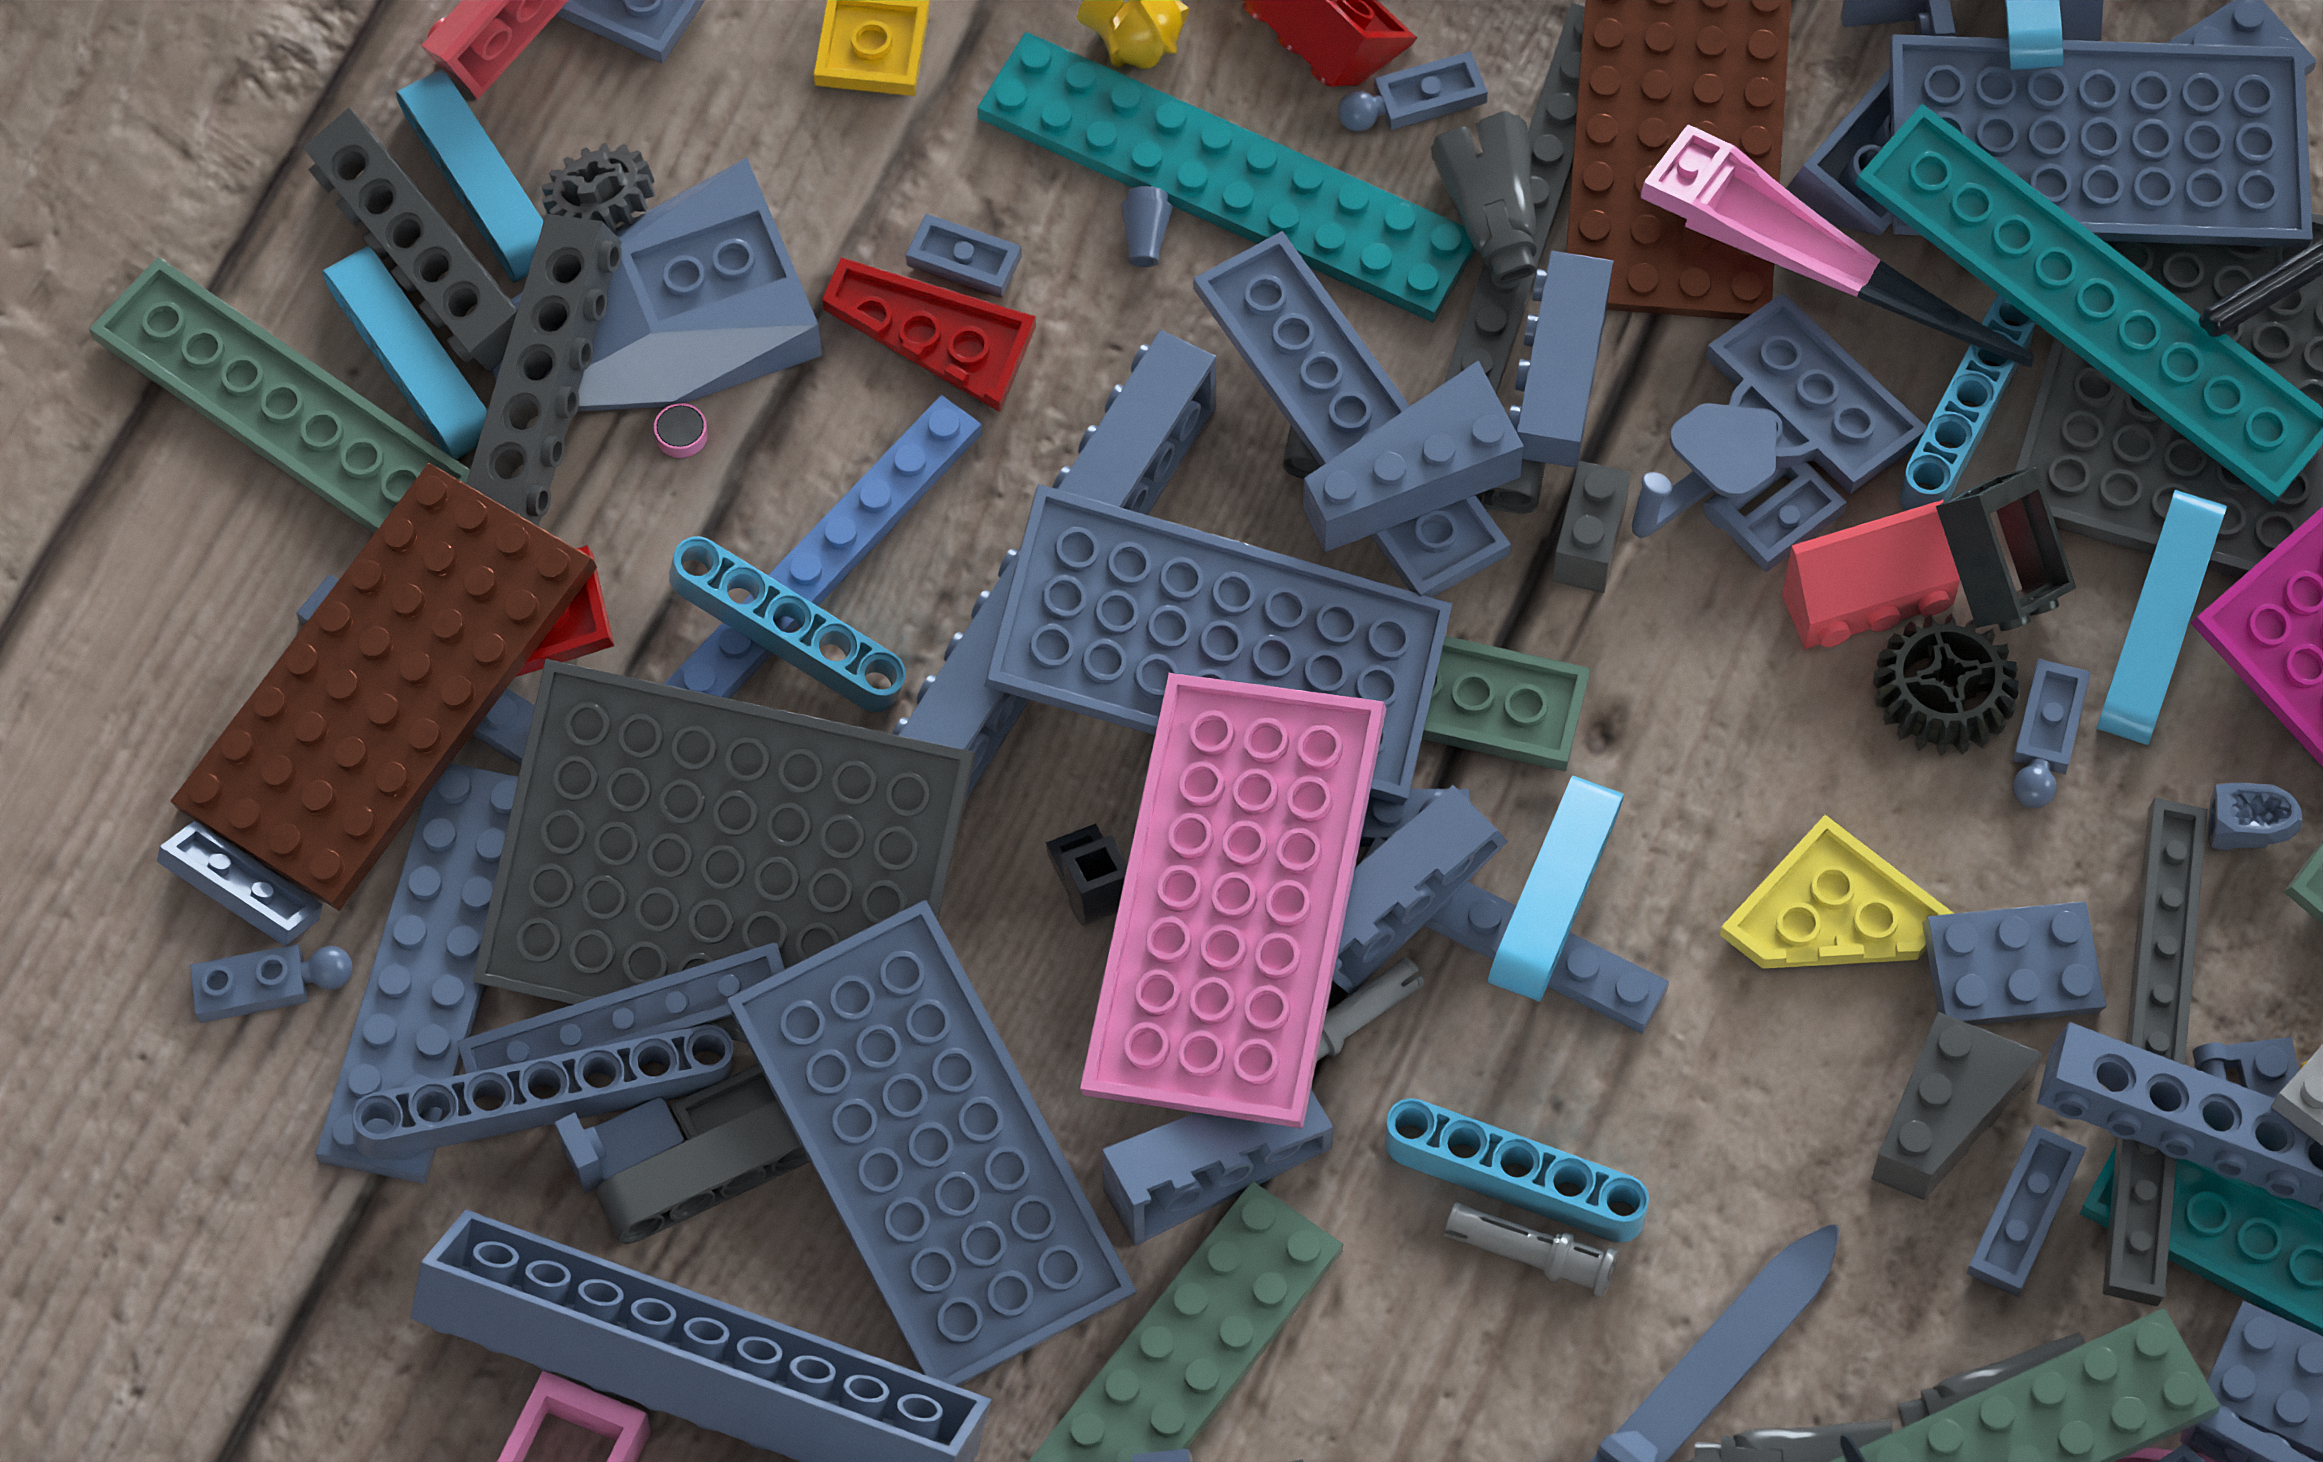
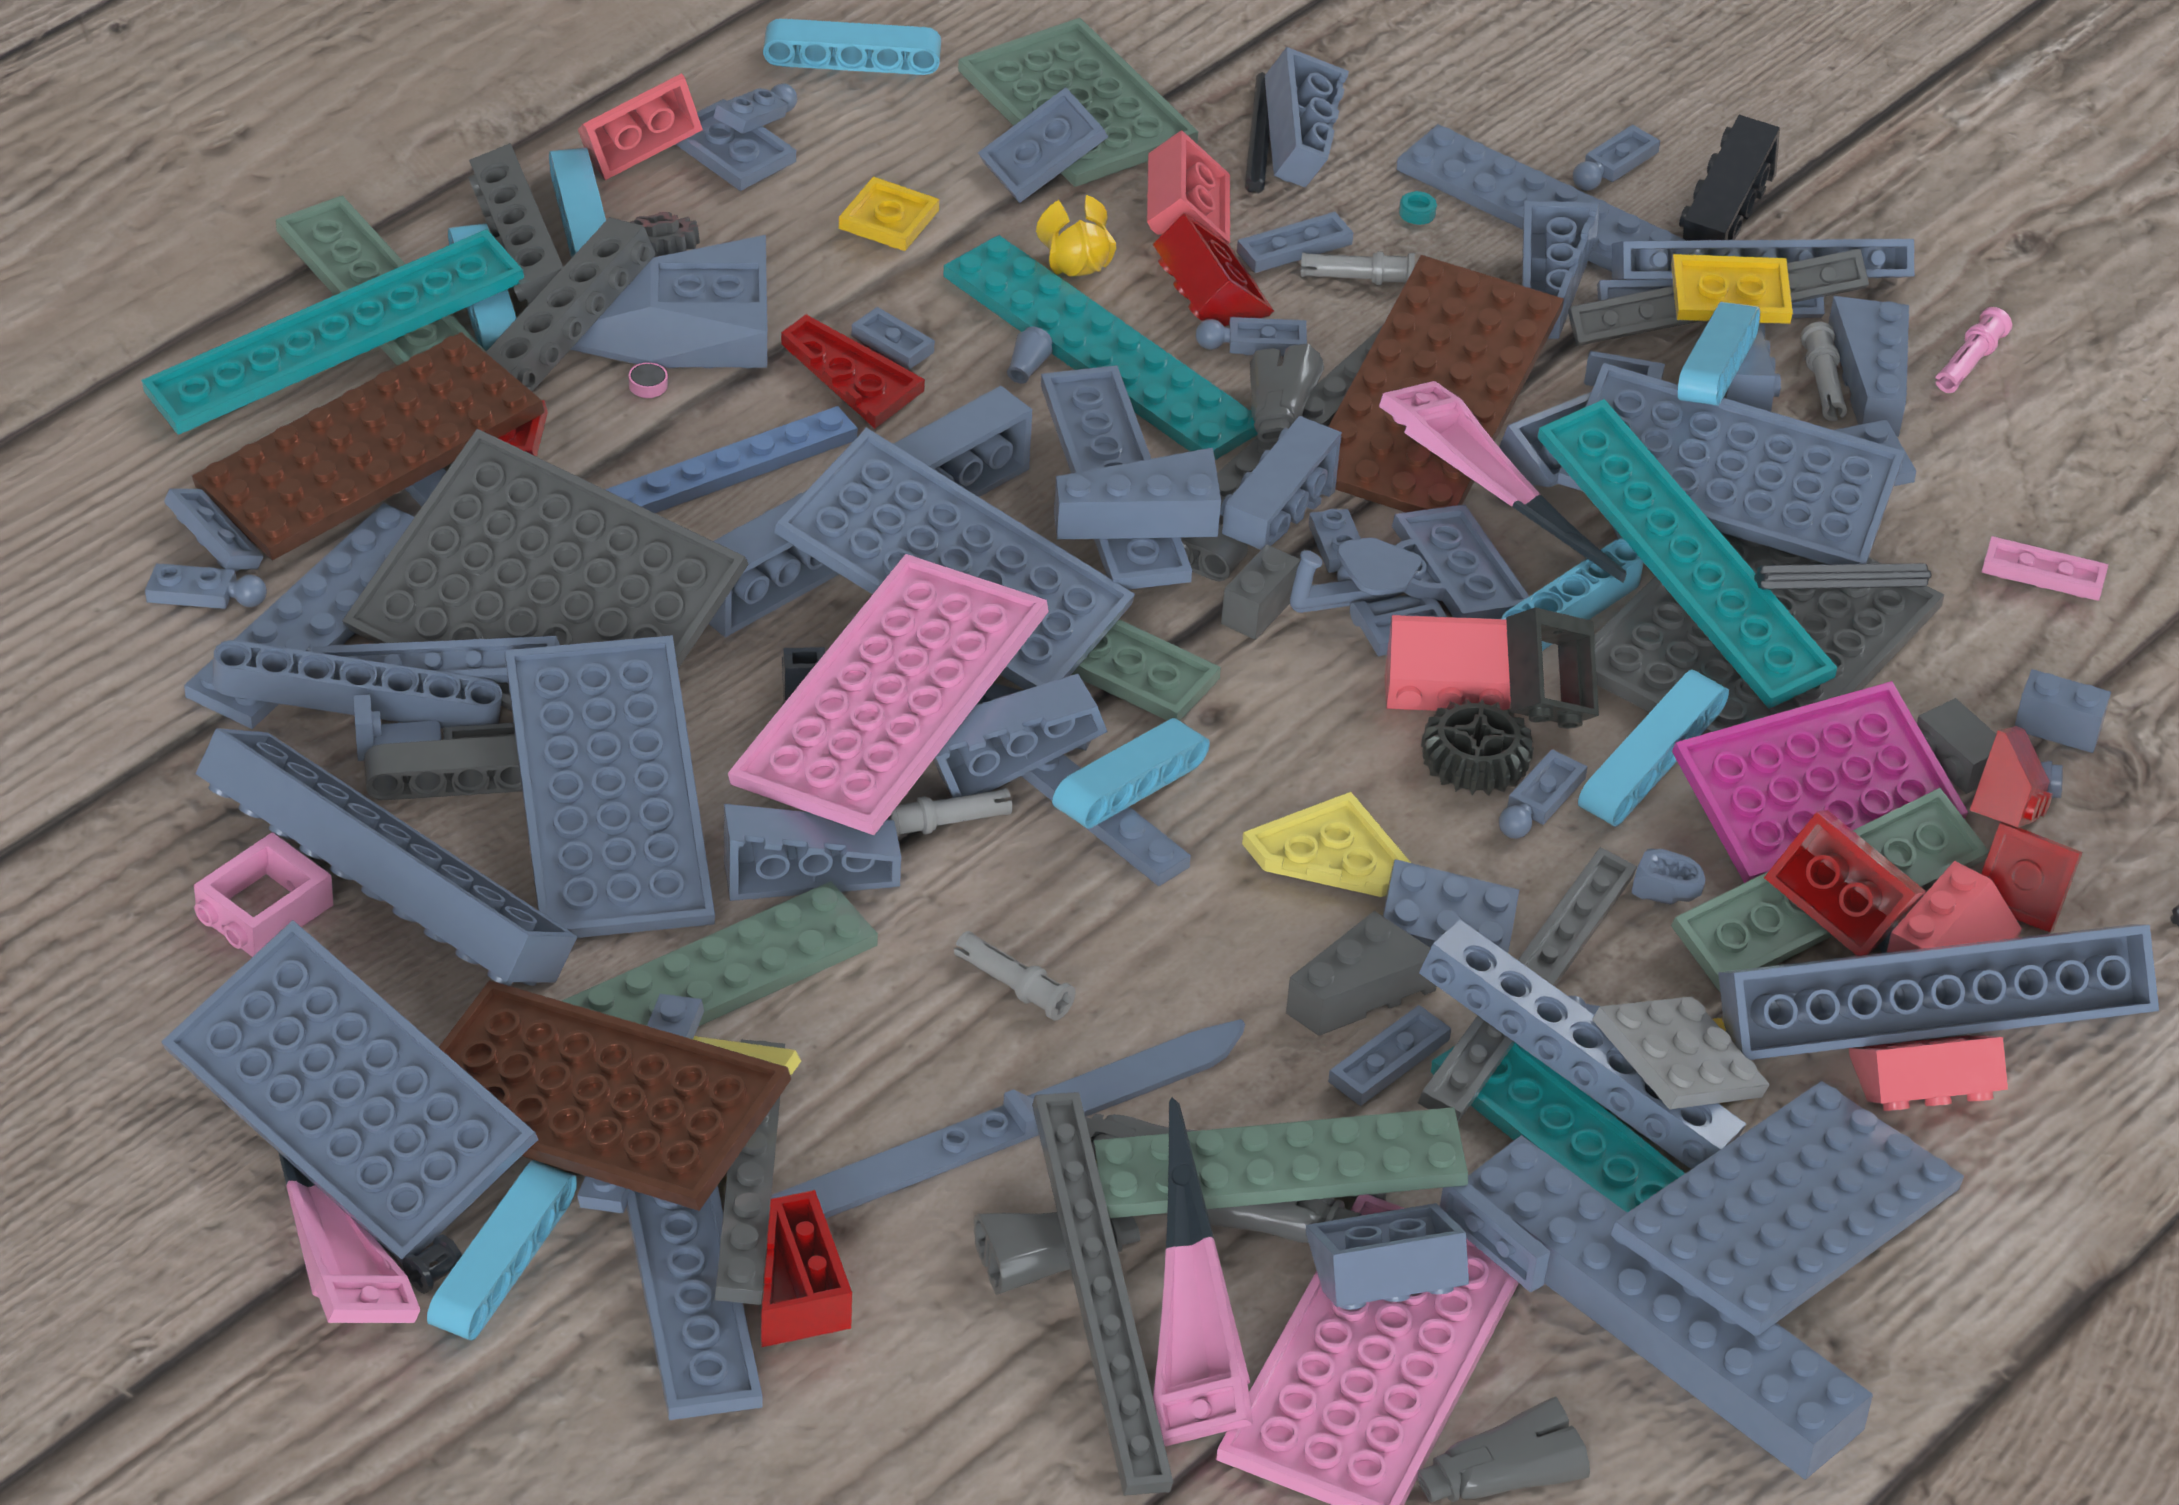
camera: 15 degrees right, 20 degrees down
medium azure beam [669,537,905,712] -> none
medium azure beam [1385,1098,1649,1243] -> none
none -> teal plate [141,229,524,435]
none -> sand blue plate [1309,509,1361,582]

